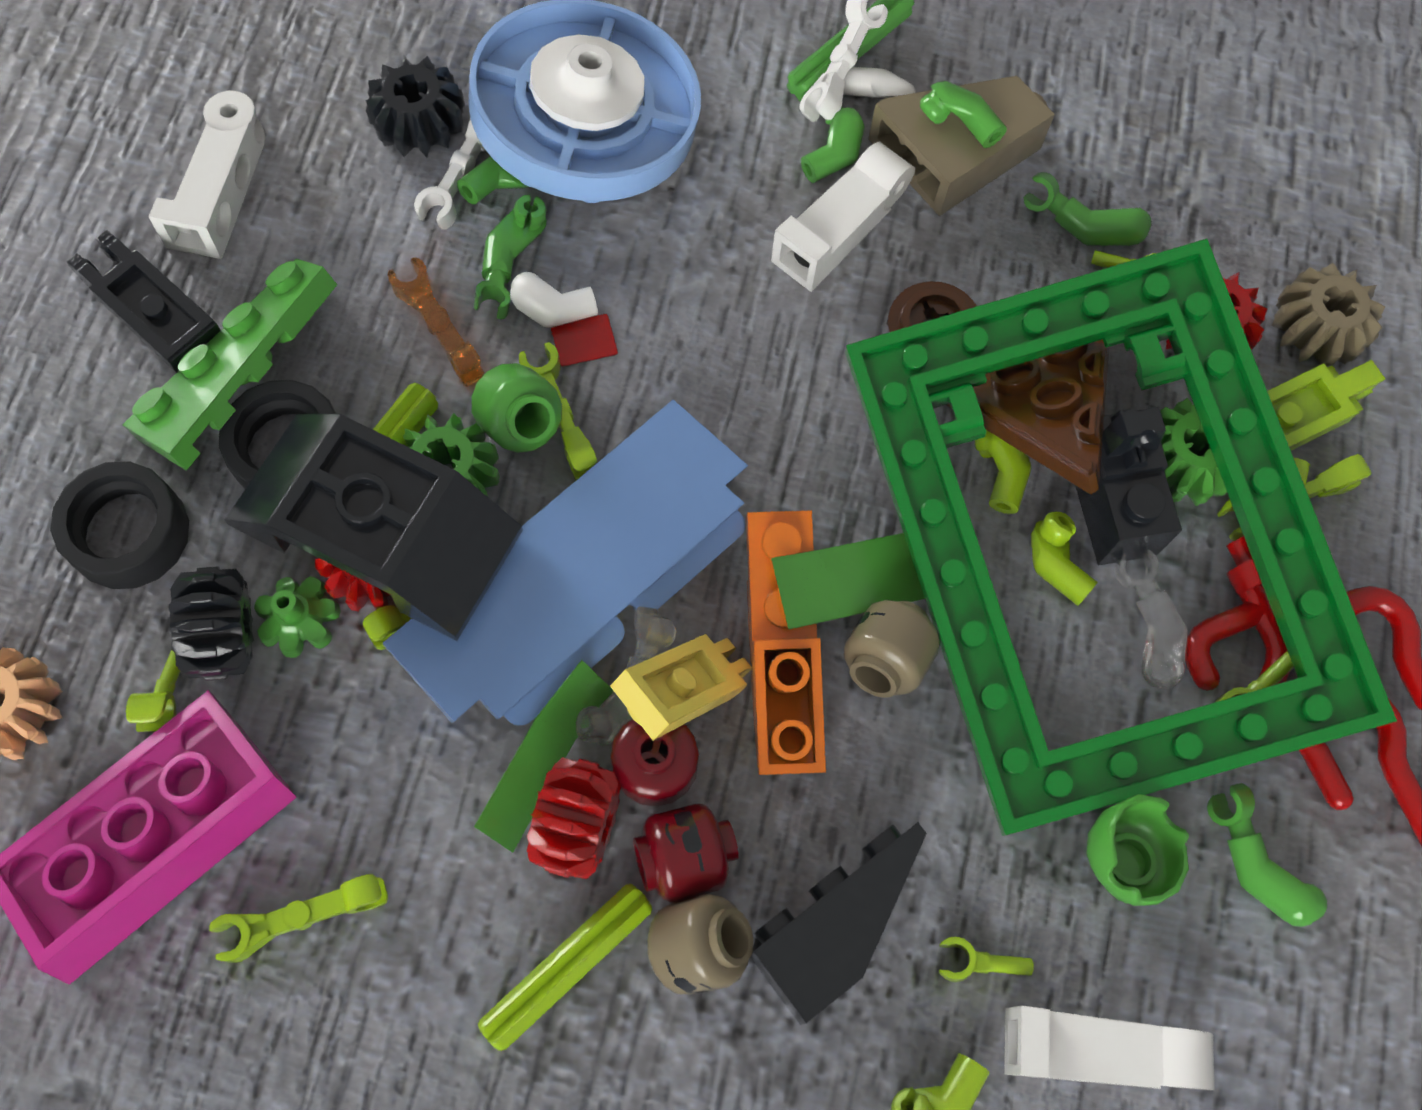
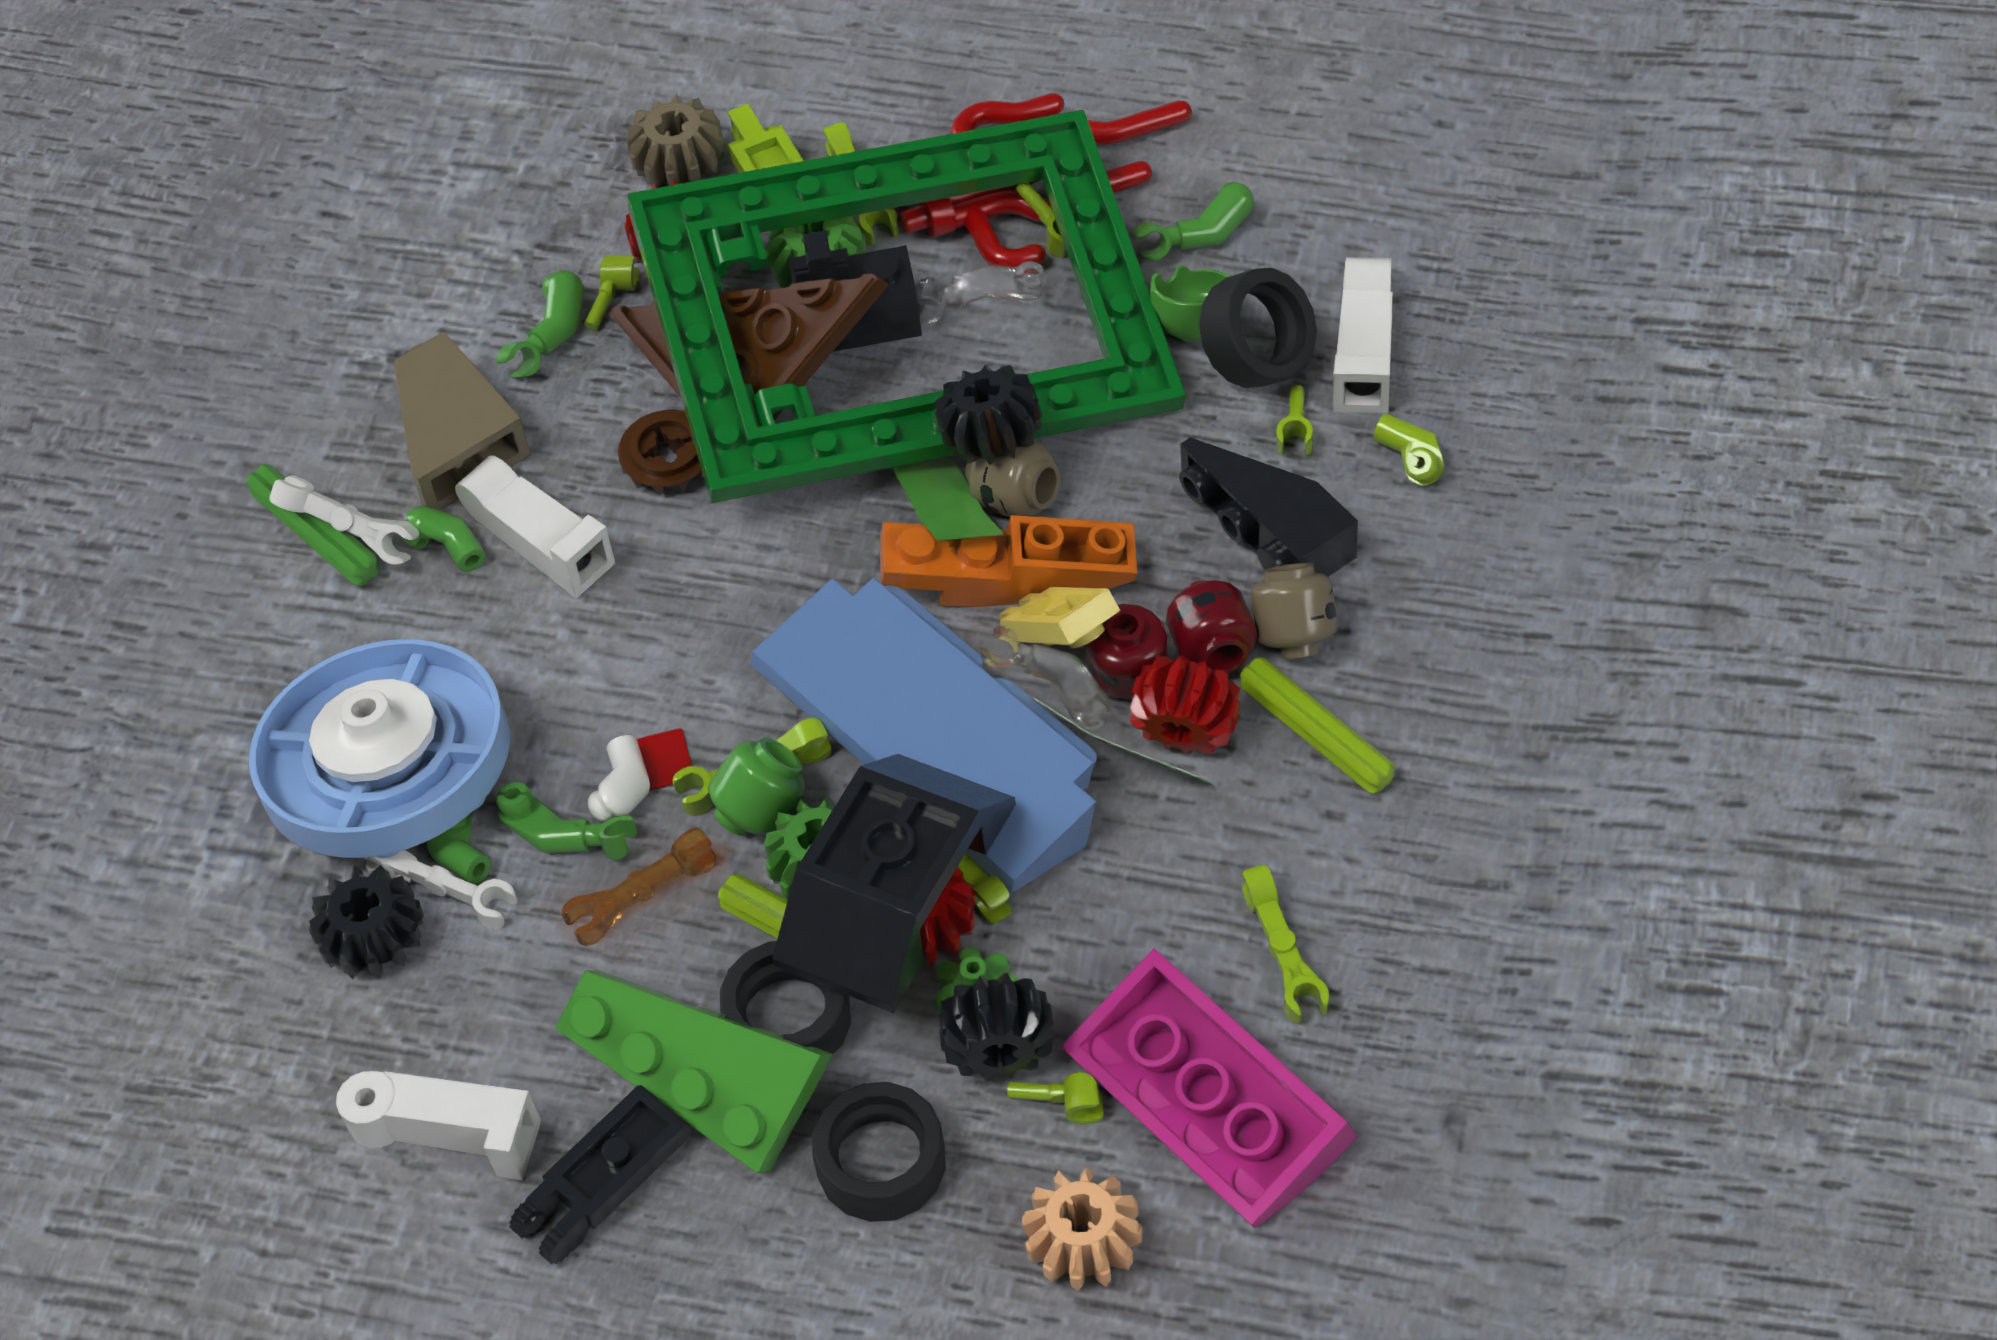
camera: 80 degrees left, 15 degrees down
white arm [843,67,916,98] -> none
bright green arm [920,80,1007,148] -> none
lime arm [975,430,1032,514] -> none
lime arm [1031,511,1098,606] -> none
none -> black gear [935,364,1042,465]
none -> black tyre [1199,267,1317,388]

